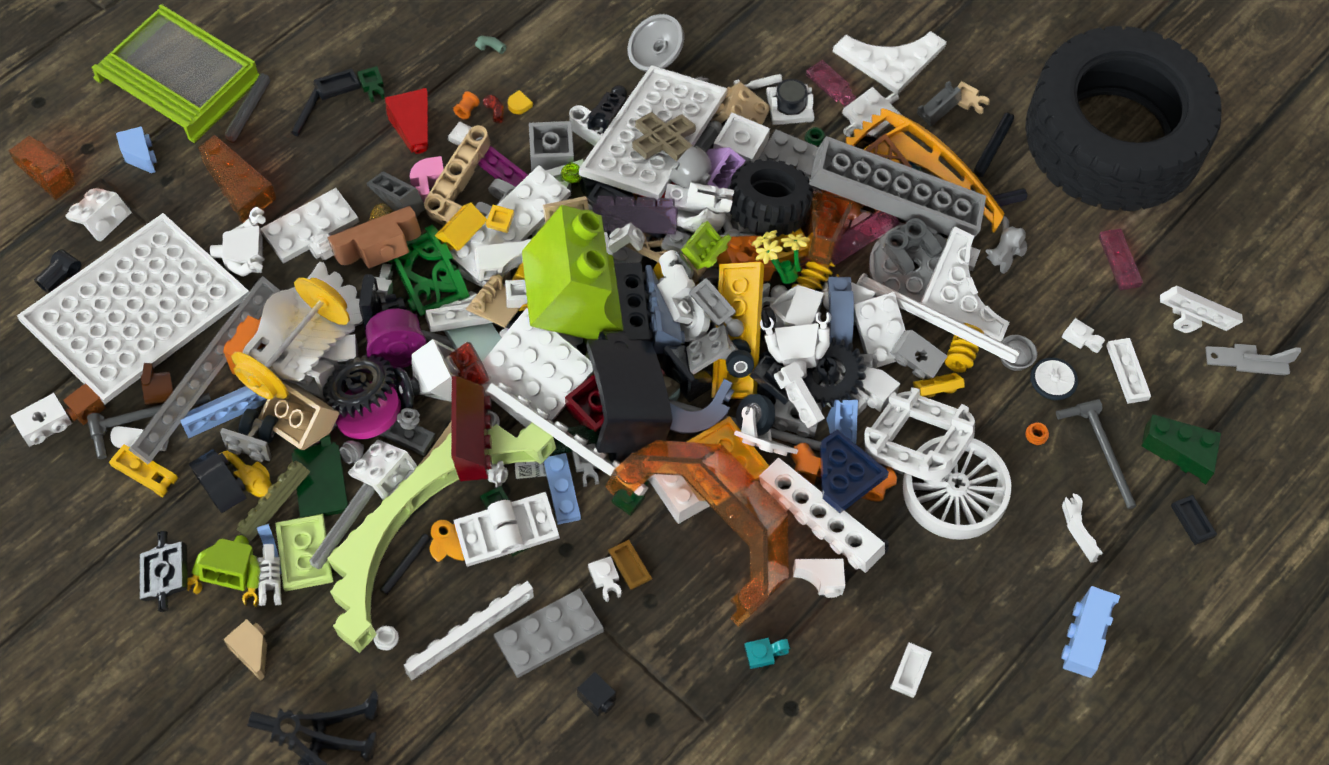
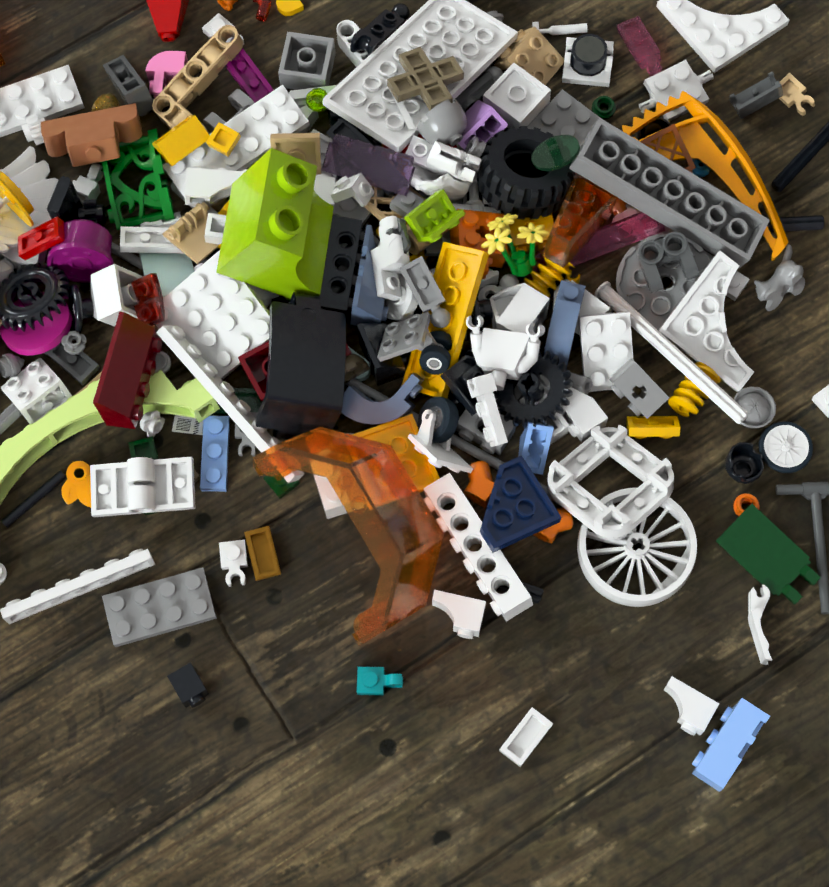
camera: 20 degrees right, 10 degrees up
none -> red plate [18,216,65,260]
none -> white sticker [385,79,416,130]
none -> light grey bush [464,136,486,158]
none -> clear green piece [532,135,580,171]
none -> white arch [664,677,719,736]
none -> dark green tile [715,504,821,605]
none -> black hair [725,442,764,484]

